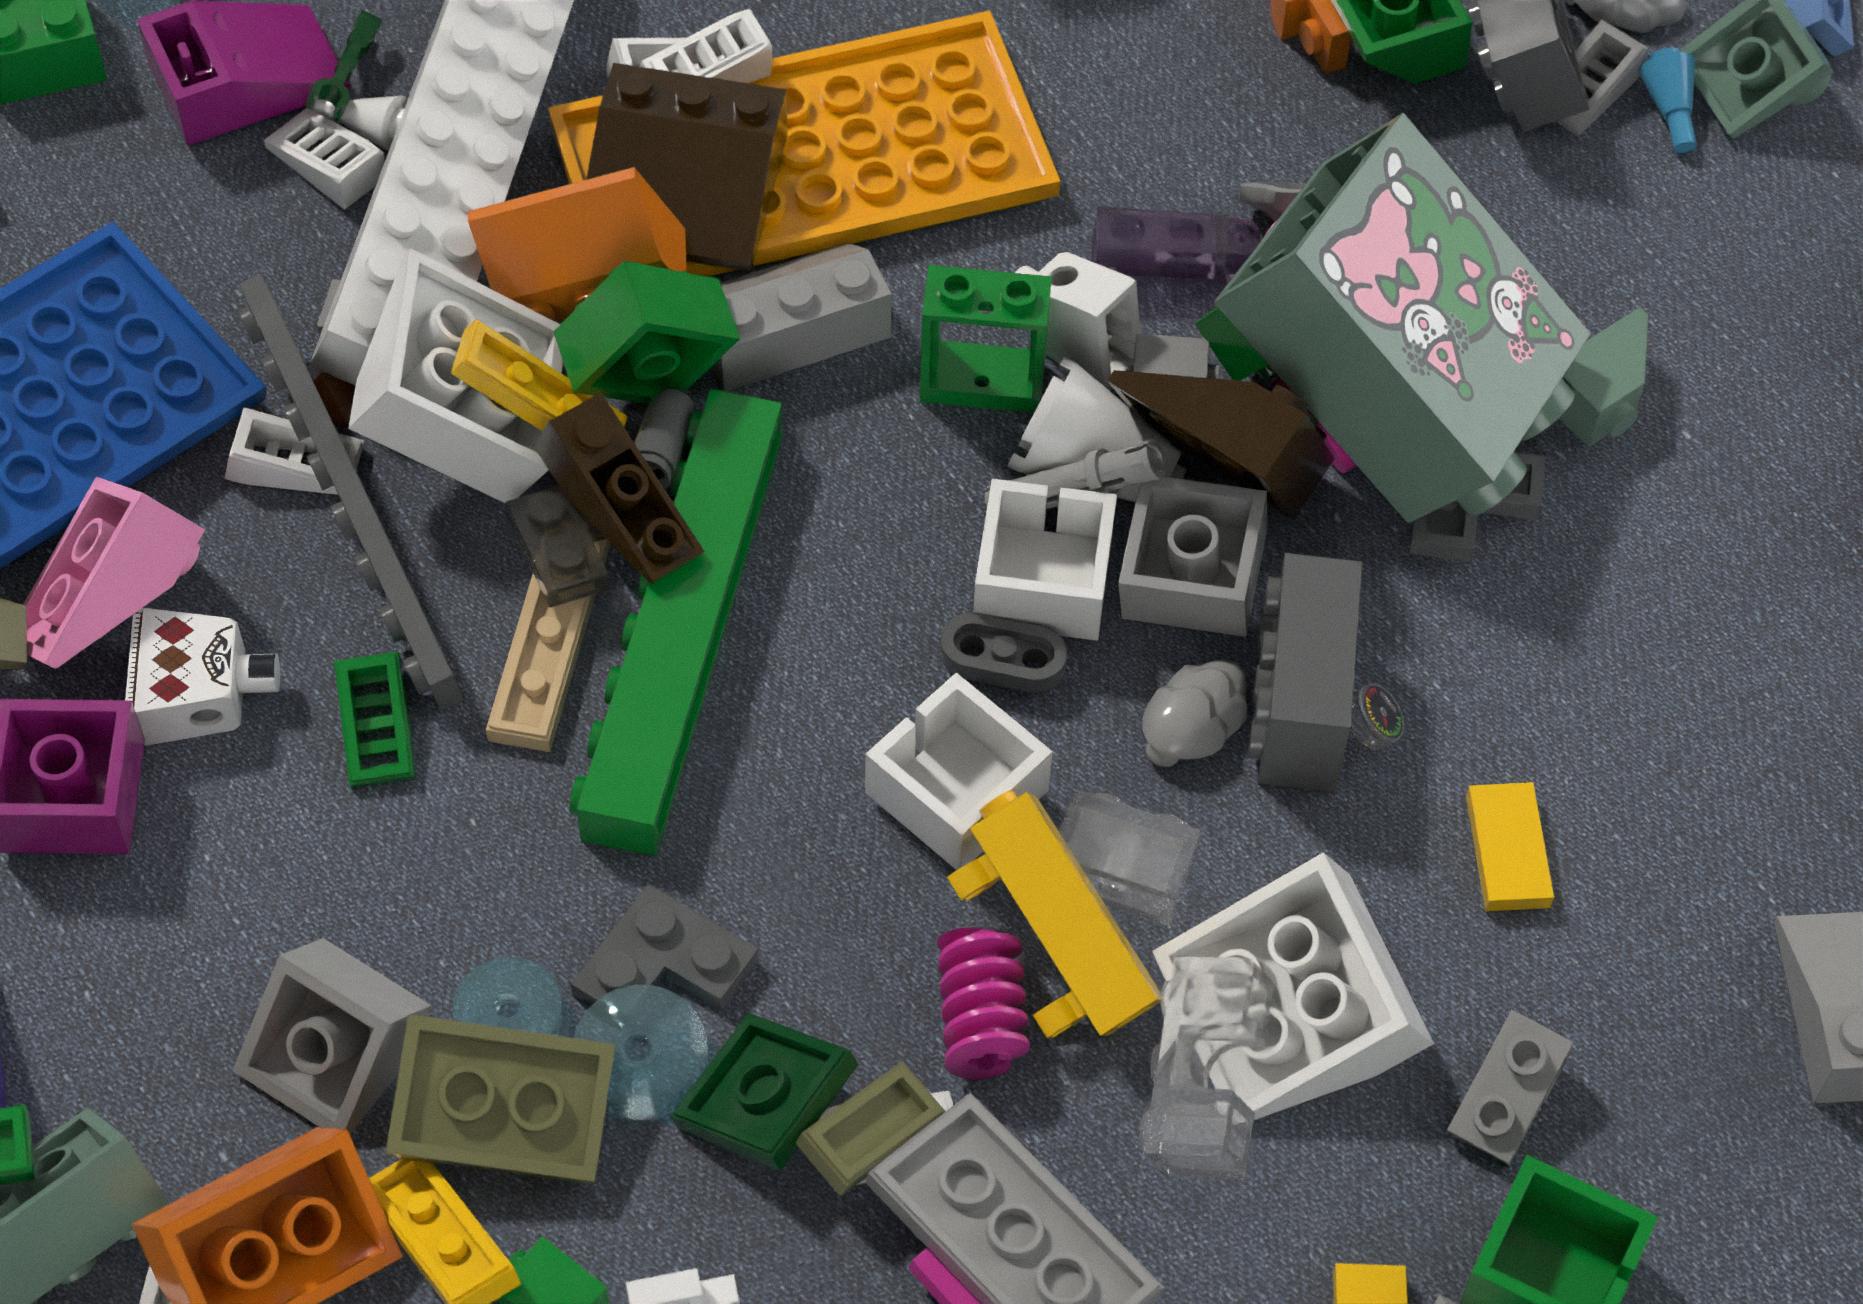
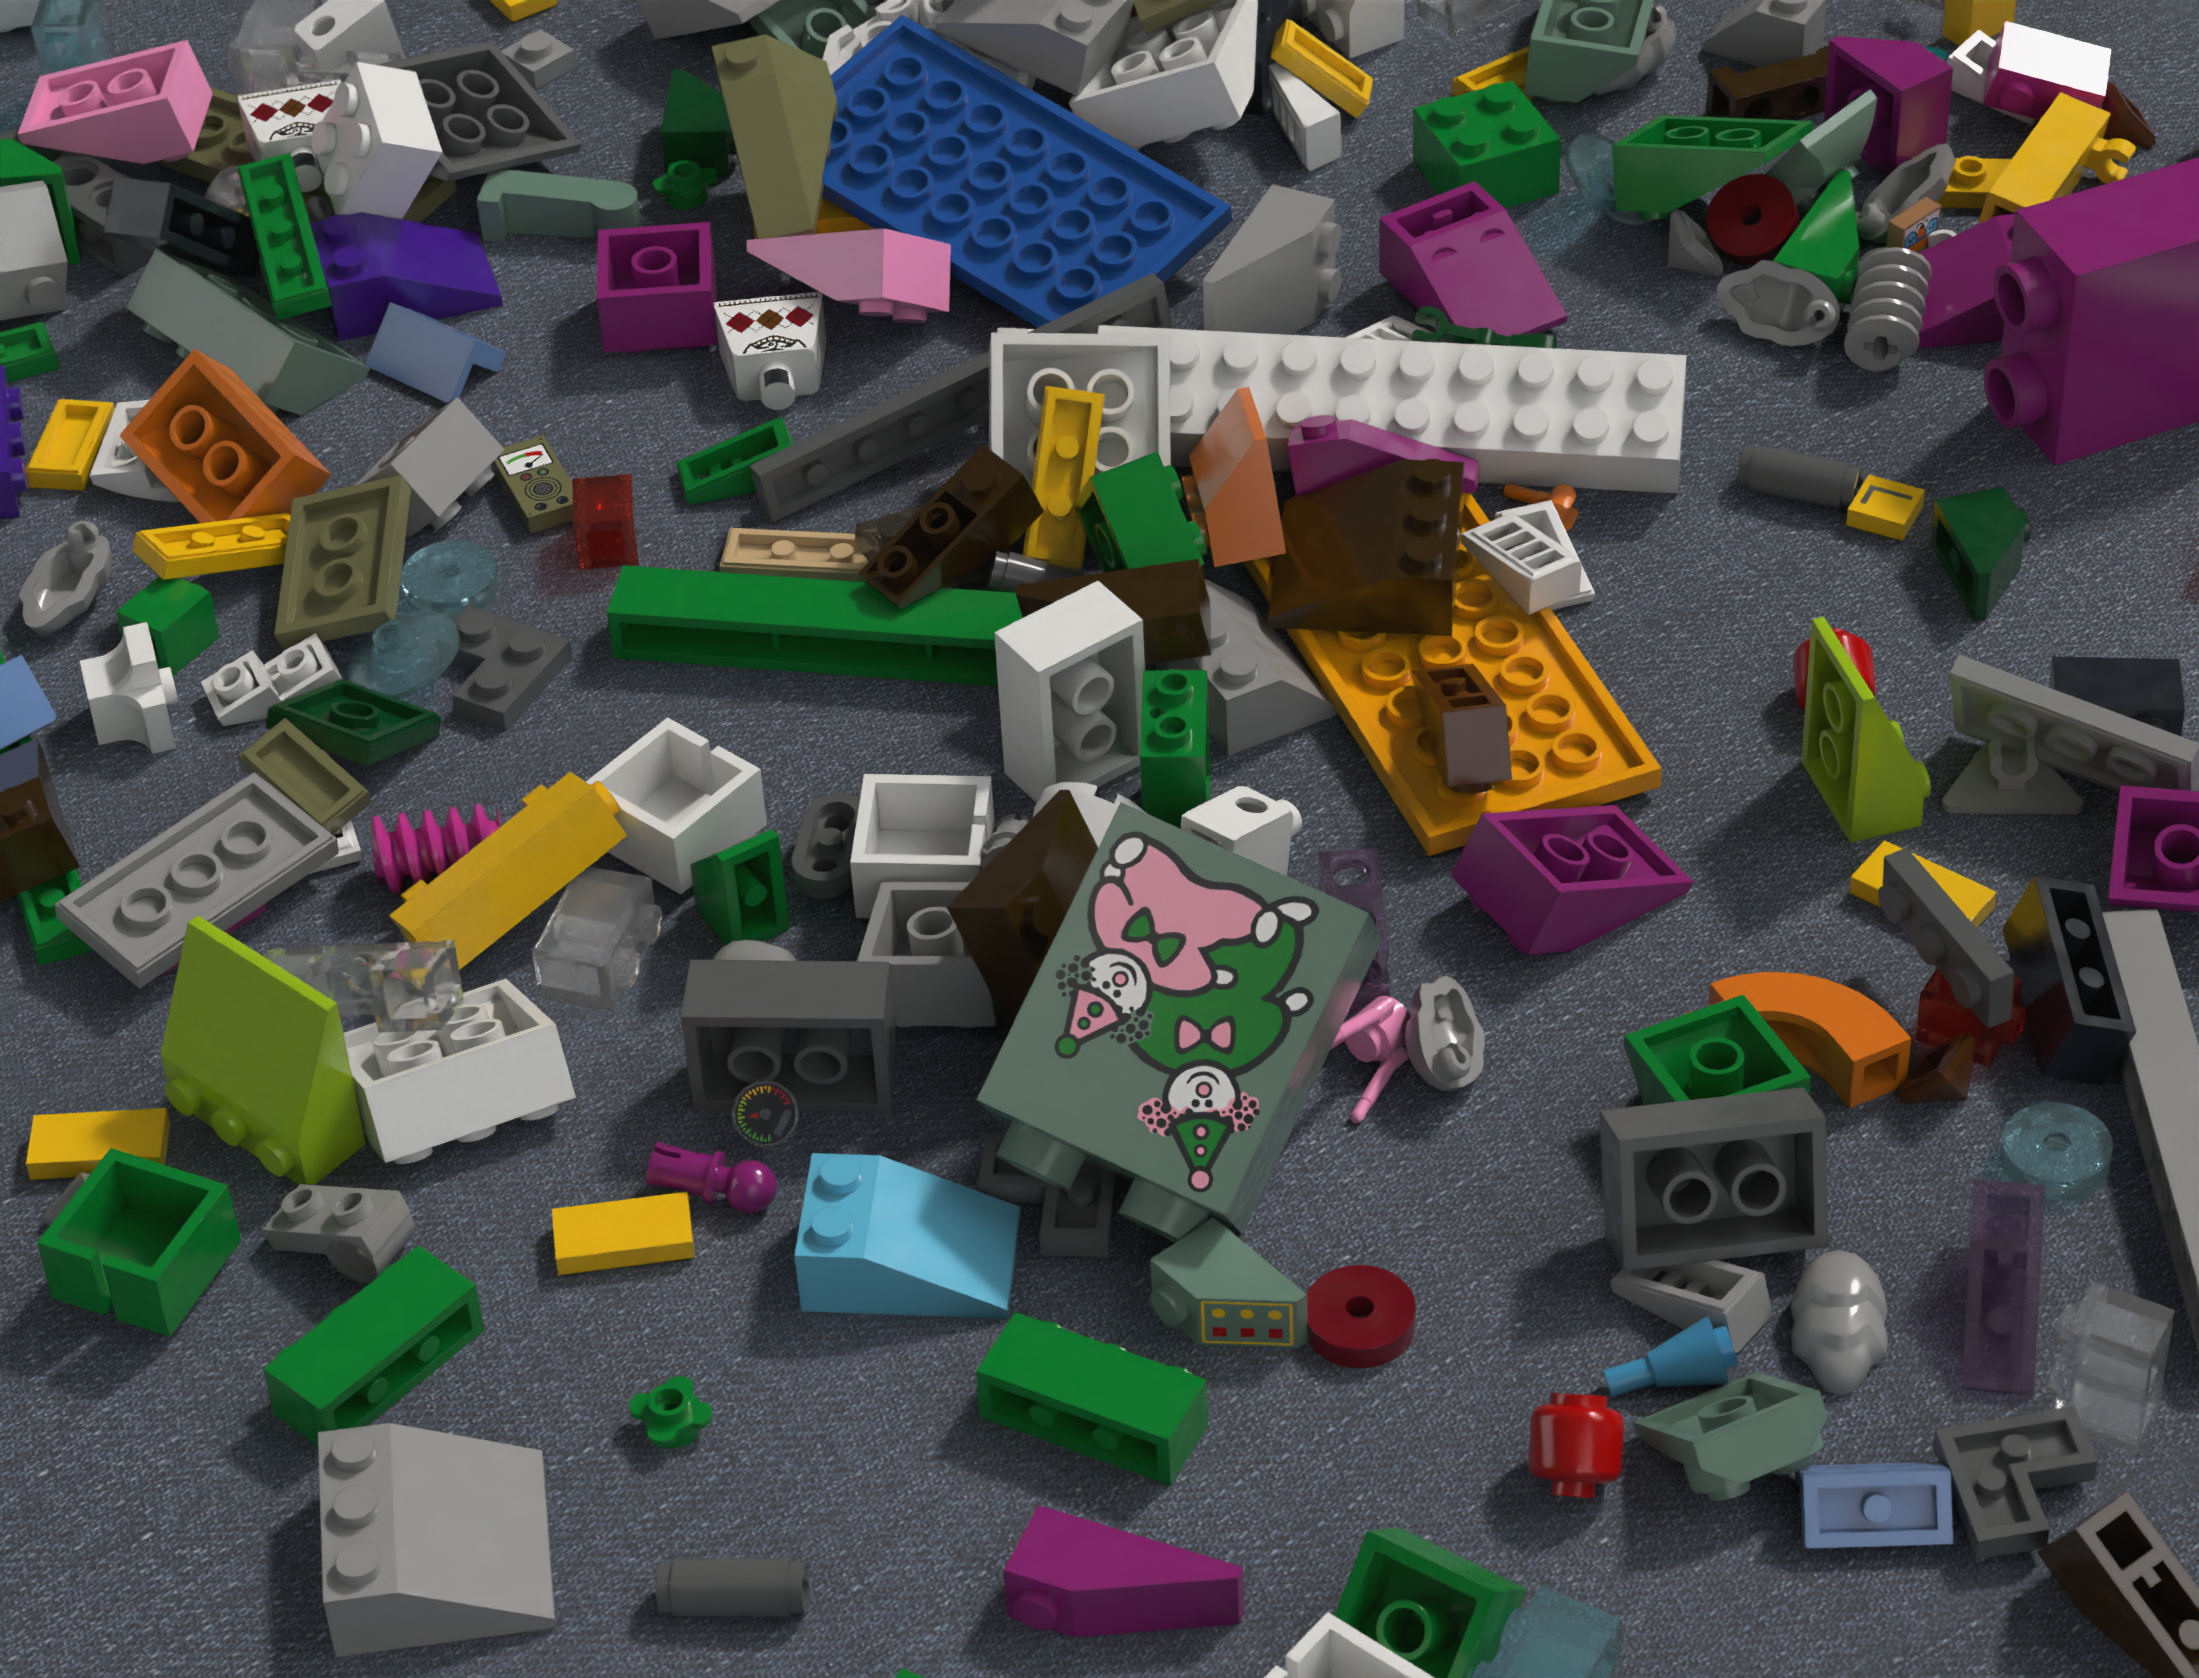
camera: 90 degrees right, 15 degrees down
none -> lime slope [160,915,366,1185]
none -> white slope [201,633,342,726]
none -> green brick [263,1245,484,1446]
none -> medium blue panel [366,303,507,403]
none -> olive tile [491,435,585,534]
none -> clear red brick [572,474,639,570]
none -> green plate [629,1376,713,1449]
none -> magenta pin [646,1141,778,1213]
none -> green slope [690,829,789,945]
none -> medium azure slope [794,1153,1021,1319]
none -> green brick [976,1312,1208,1486]
none -> white brick [994,581,1145,803]
none -> dark brown slope [1015,559,1211,664]
none -> light grey slope [1202,184,1342,335]
none -> magenta slope [1287,415,1480,496]
none -> dark red piece [1307,1265,1416,1368]
none -> reddish brown slope [1412,663,1512,793]
none -> magenta slope [1451,805,1694,955]
none -> orange hand [1504,483,1579,531]
none -> red head [1528,1393,1624,1498]

